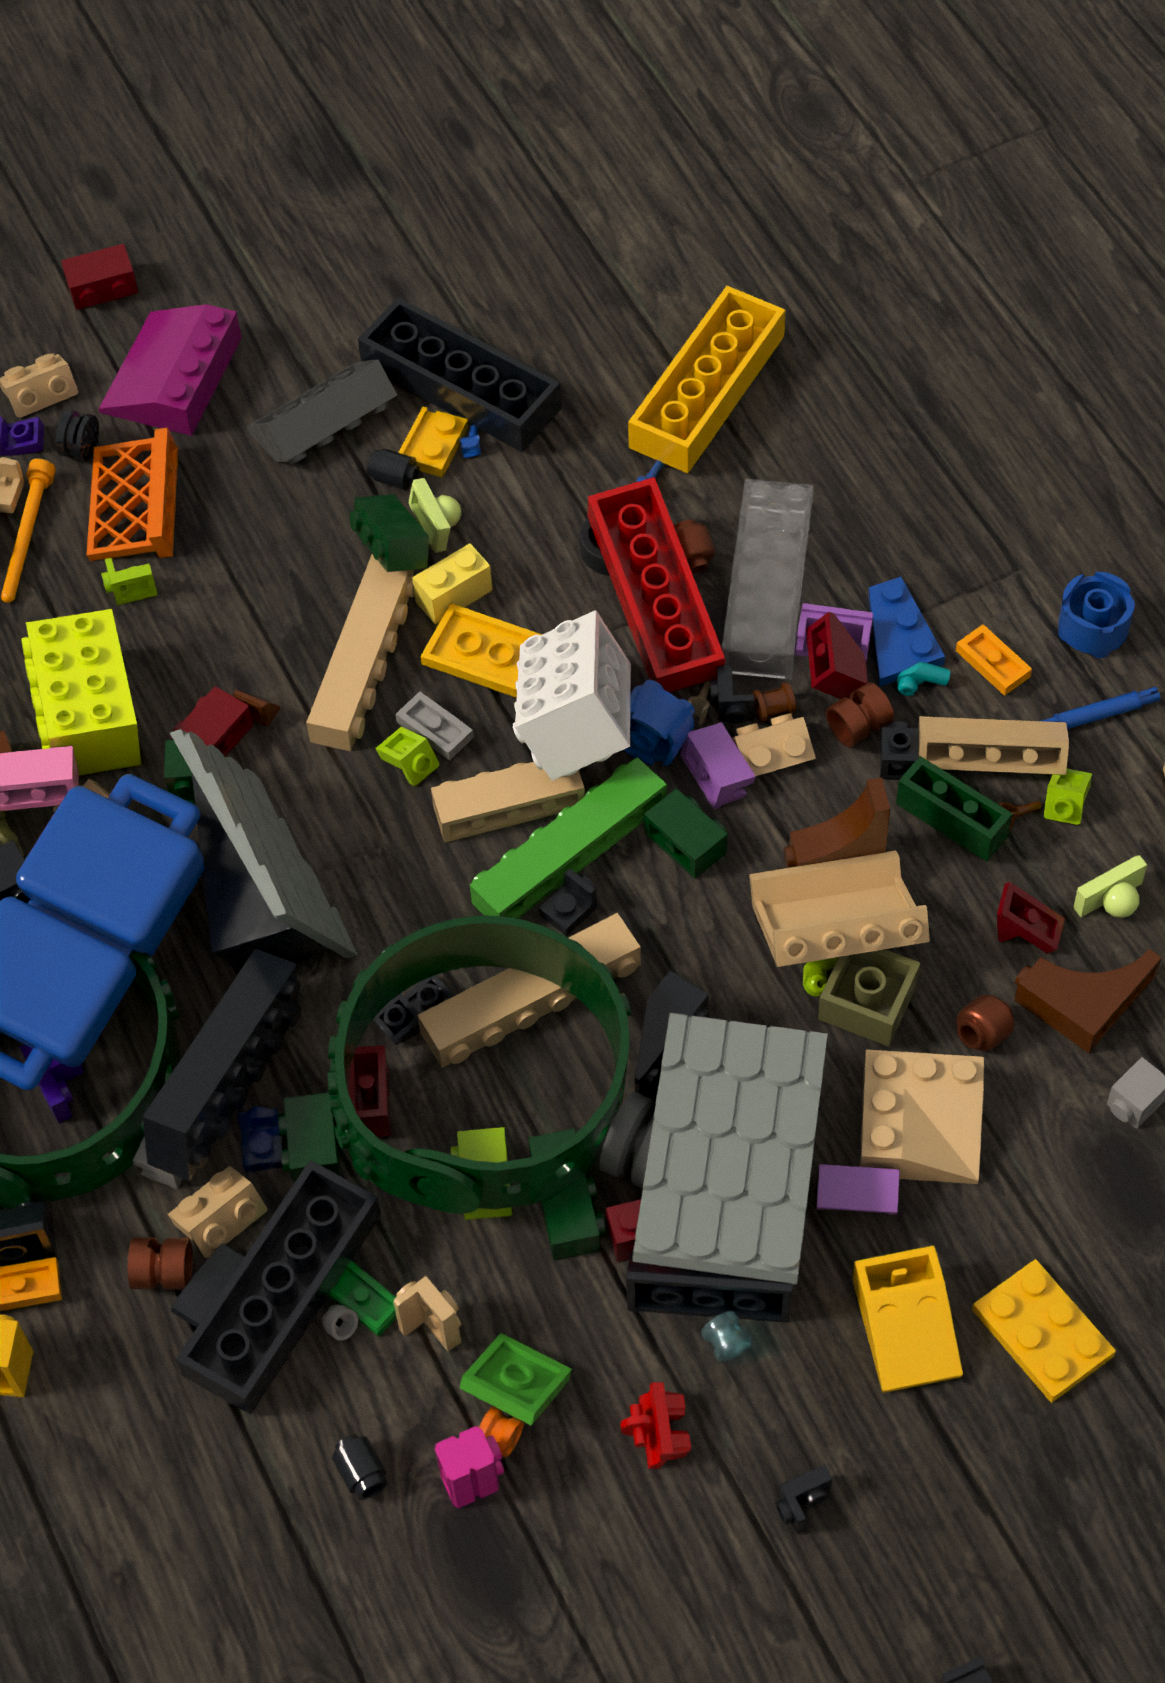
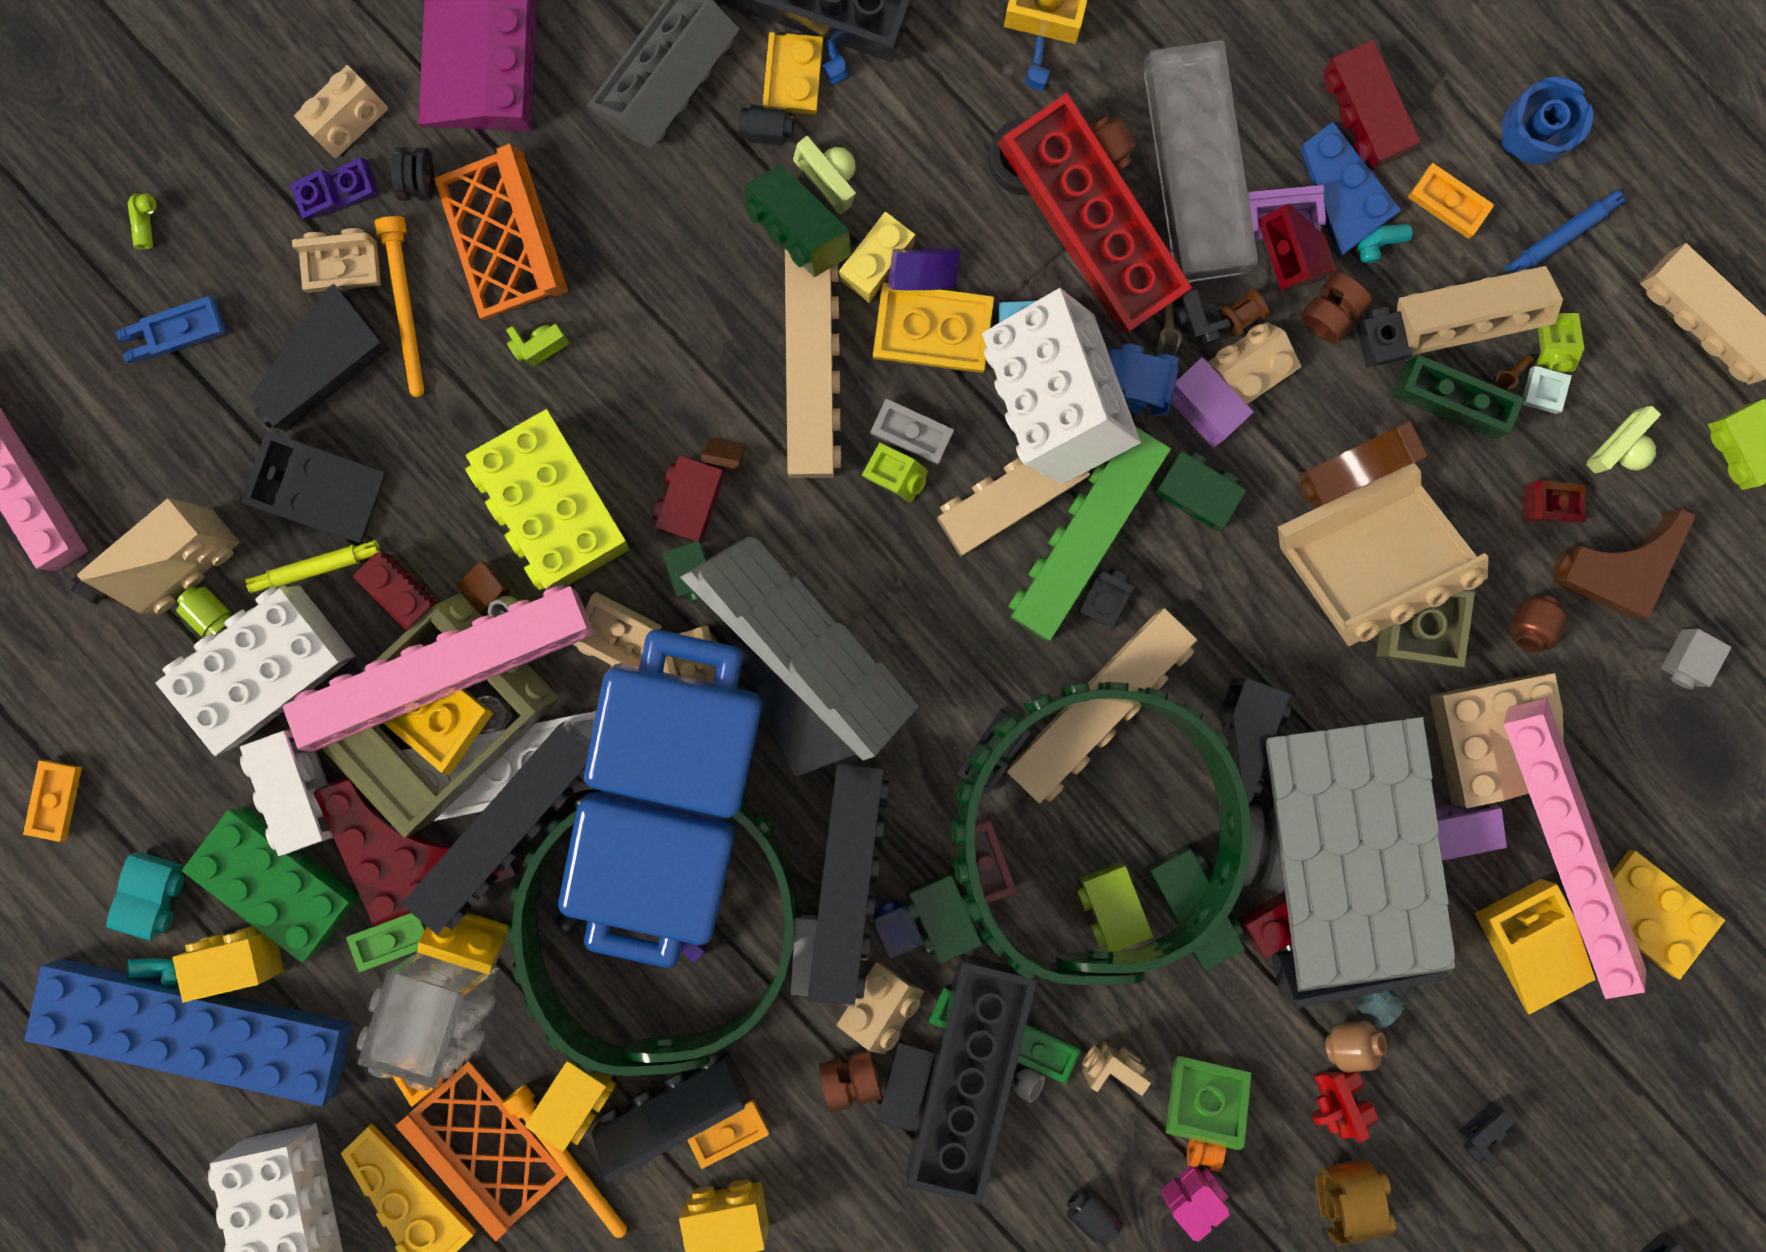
camera: 15 degrees left, 30 degrees up
none -> dark purple slope [888,247,961,291]
none -> pearl gold brick [1315,1159,1396,1246]
none -> dark red brick [1324,40,1421,170]
none -> medium nougat head [1326,1020,1387,1073]
none -> bright pink brick [1504,698,1646,999]
none -> light aqua plate [1522,366,1572,414]

